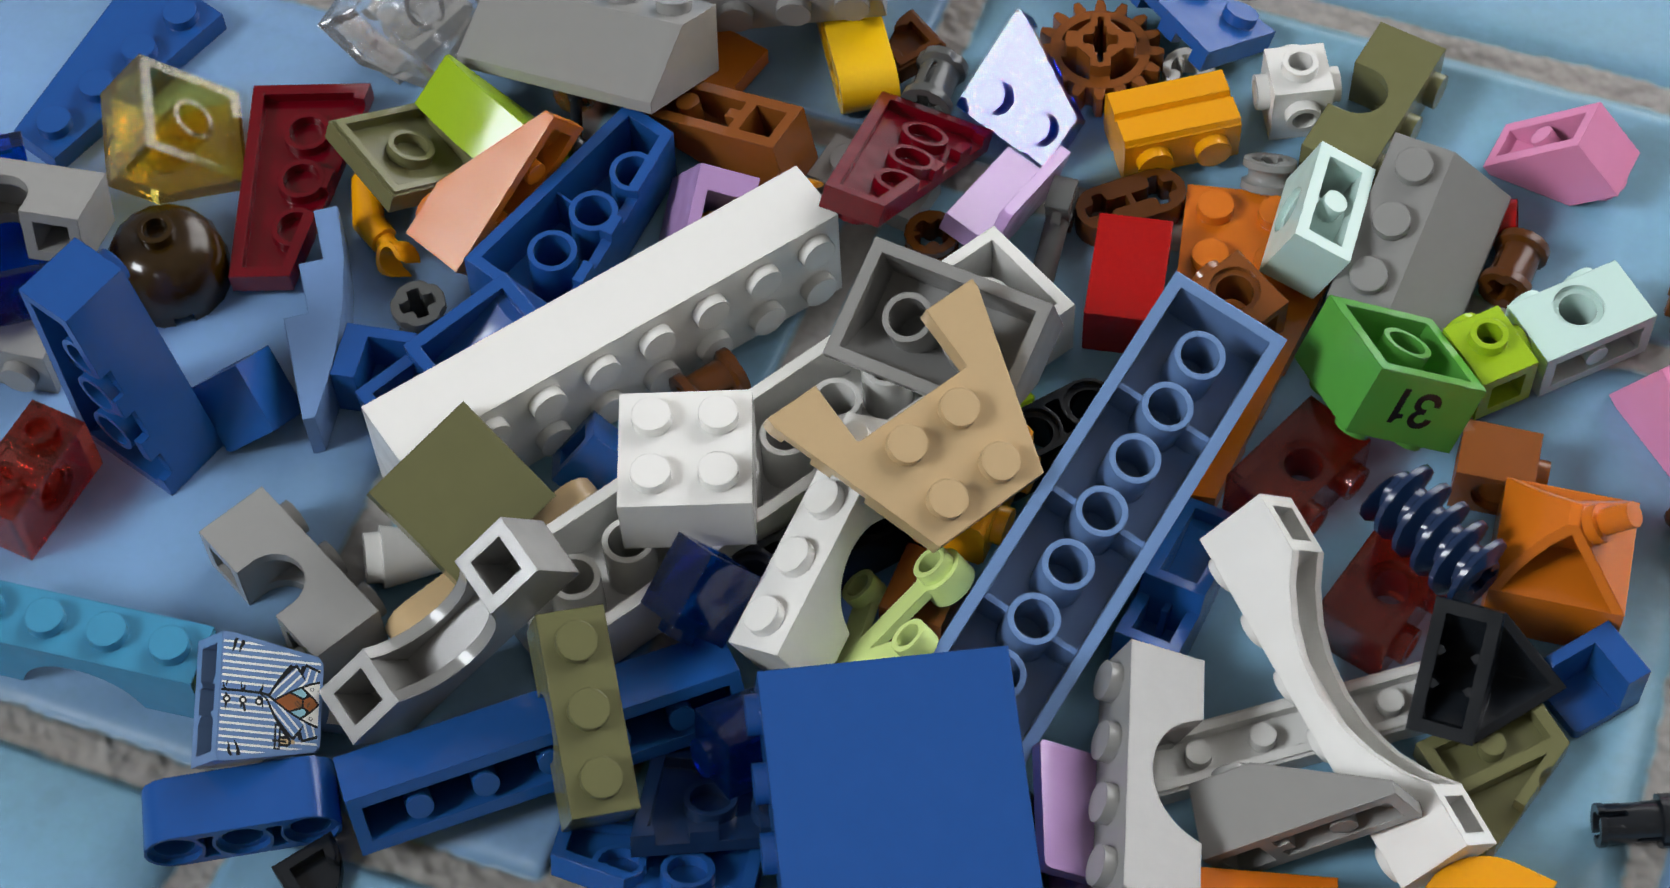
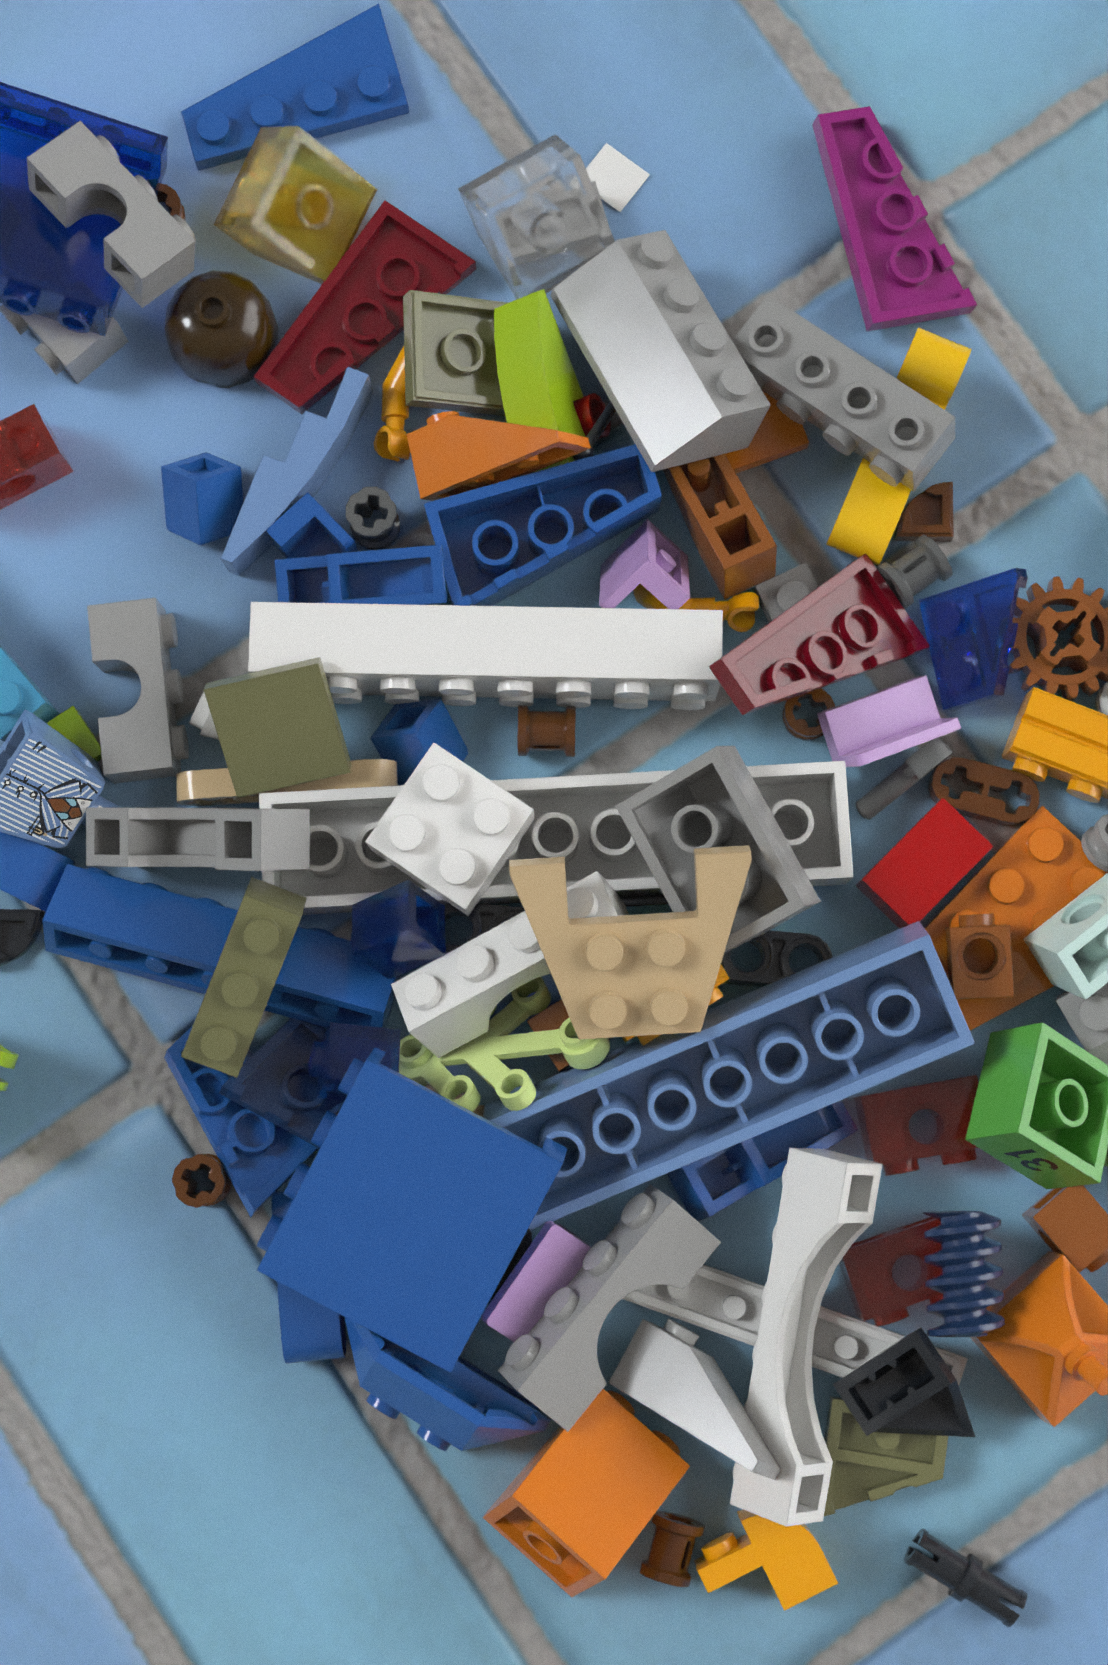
camera: 35 degrees right, 25 degrees up
blue wedge [18,237,223,496] -> none
blue panel [1543,620,1651,738] -> none

